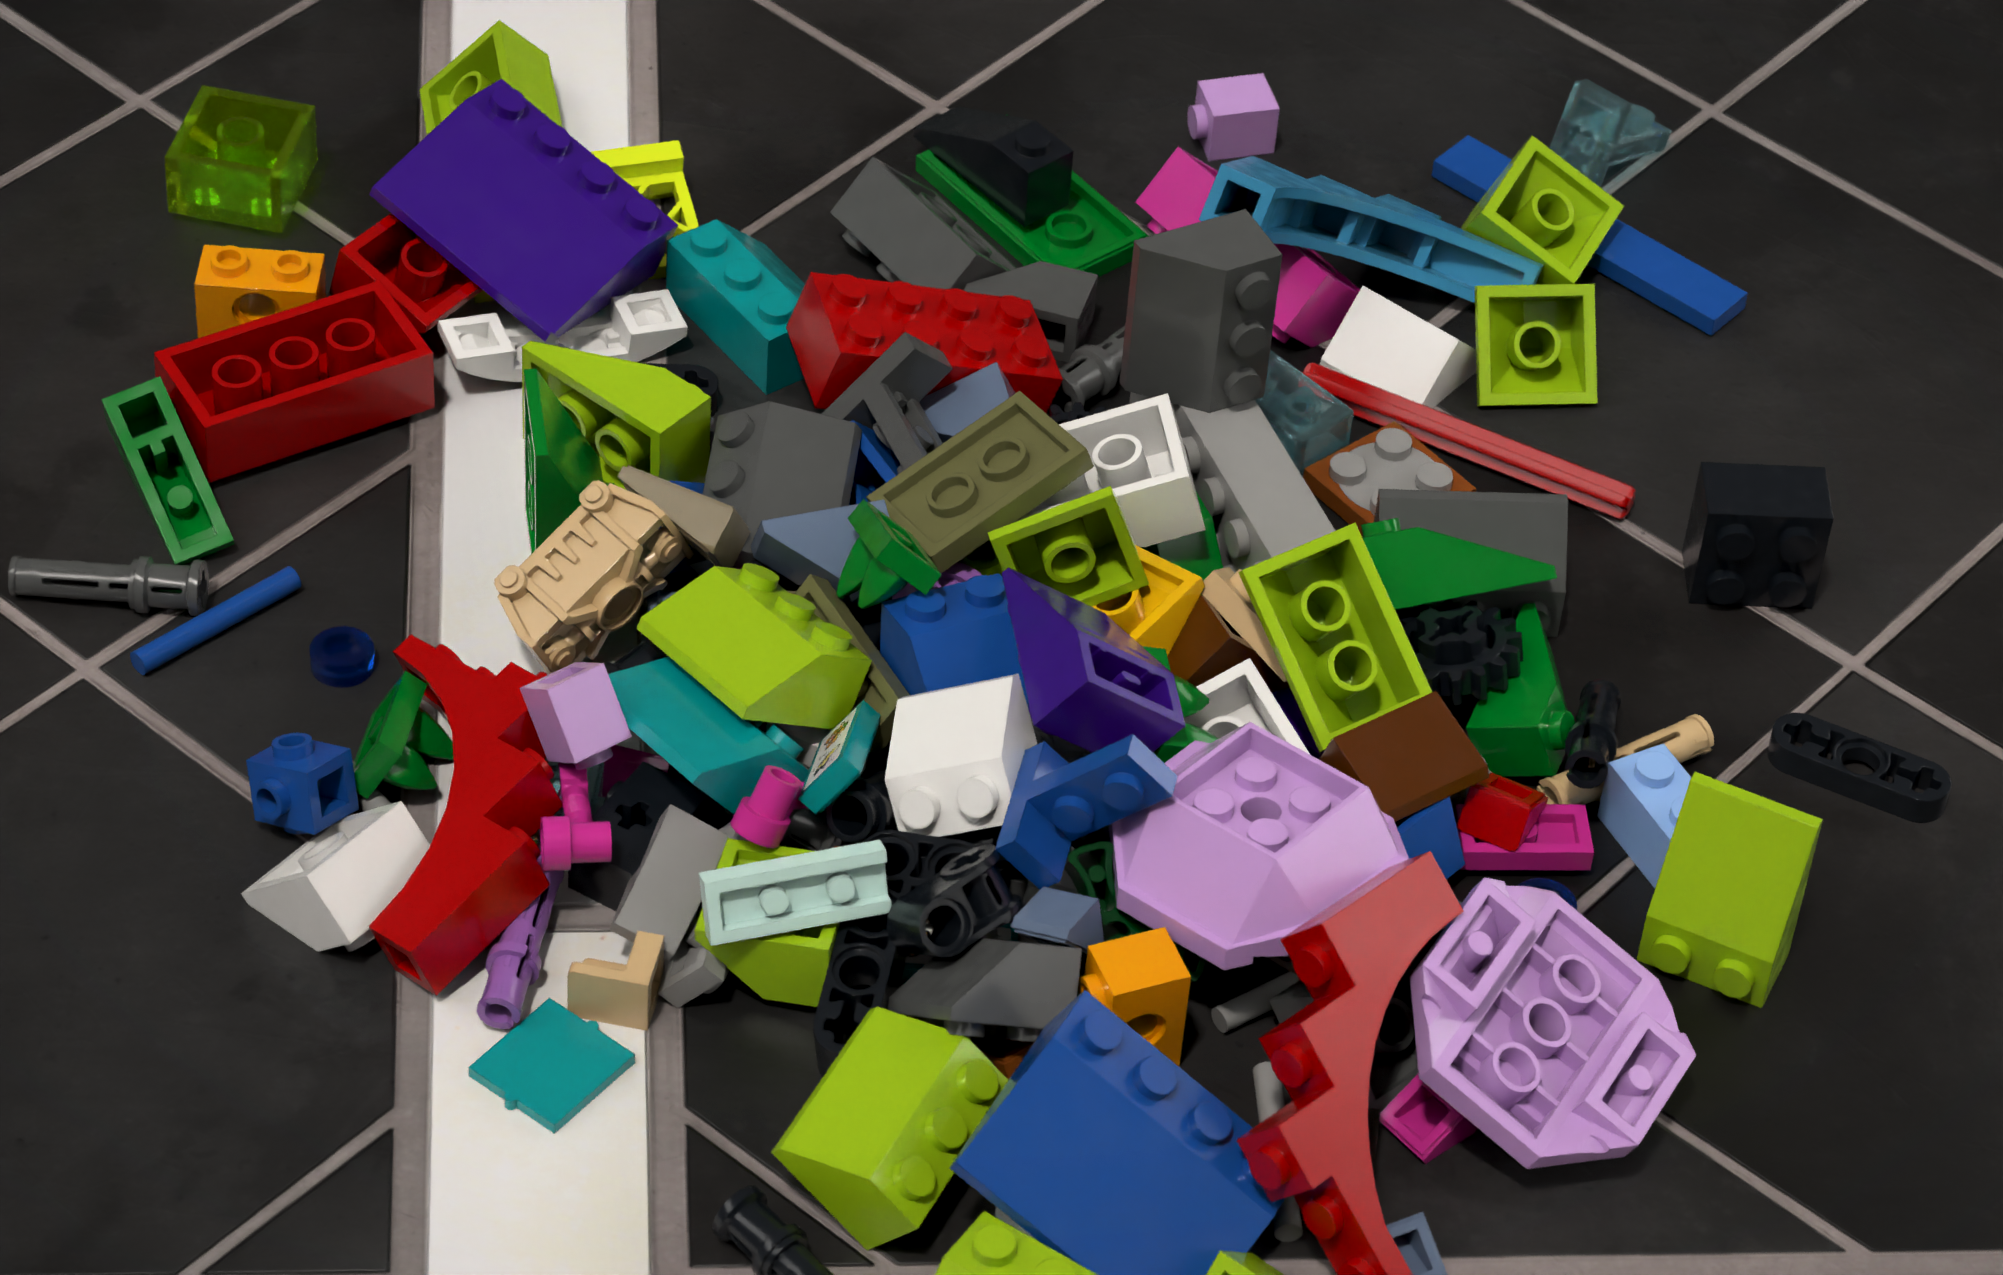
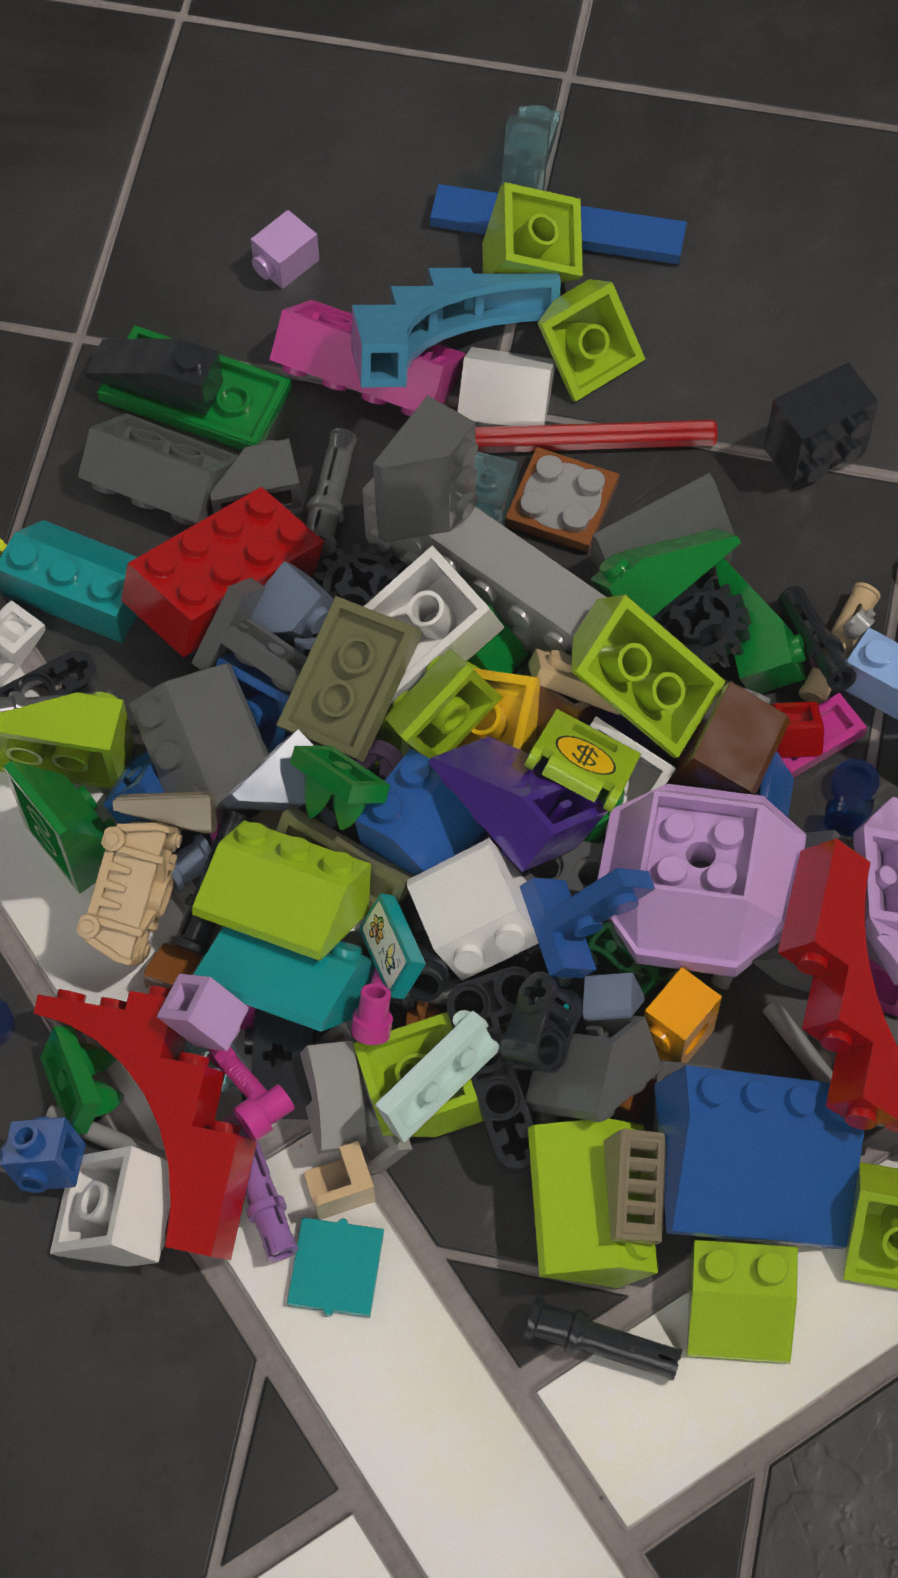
camera: 25 degrees left, 20 degrees up
none -> lime container [524,709,641,813]
none -> dark tan slope [604,1129,666,1244]
none -> light grey piece [843,608,875,640]

